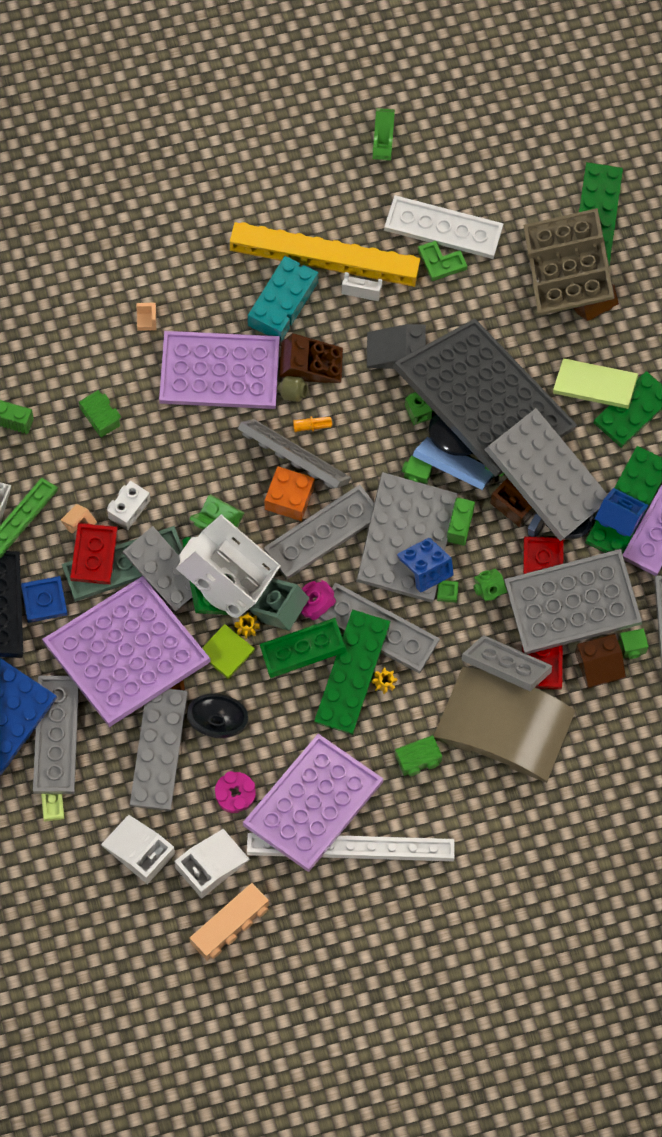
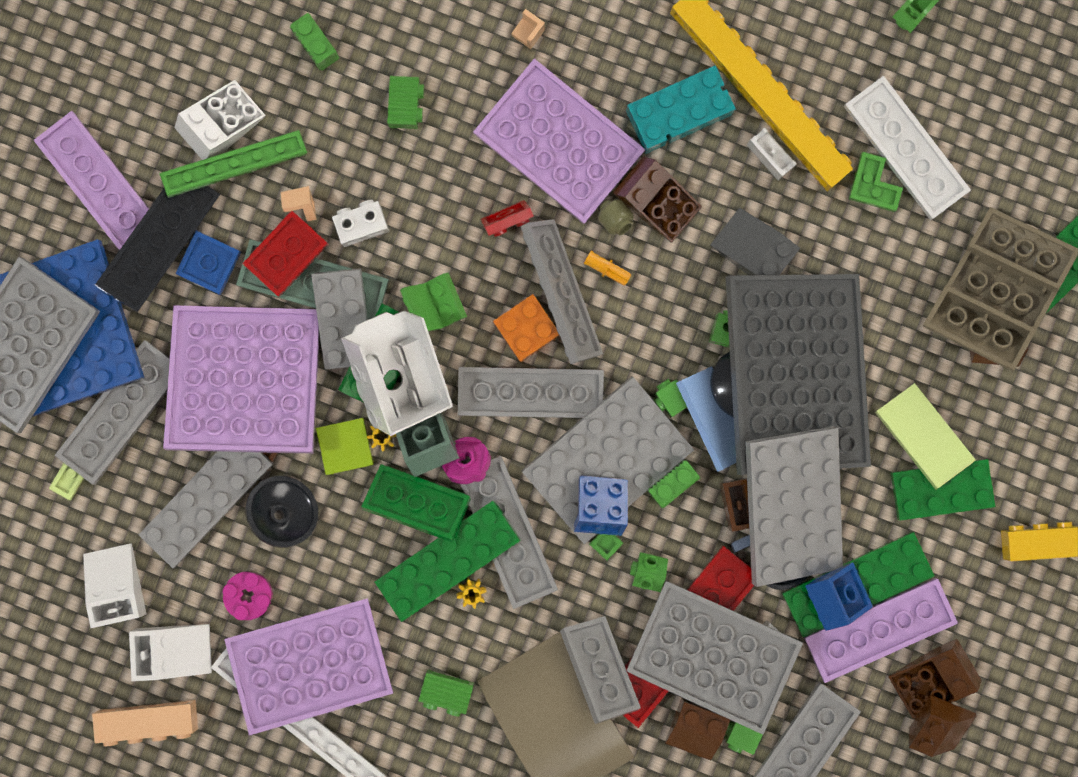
camera: 40 degrees right, 20 degrees up
none -> red plate [480,200,534,237]

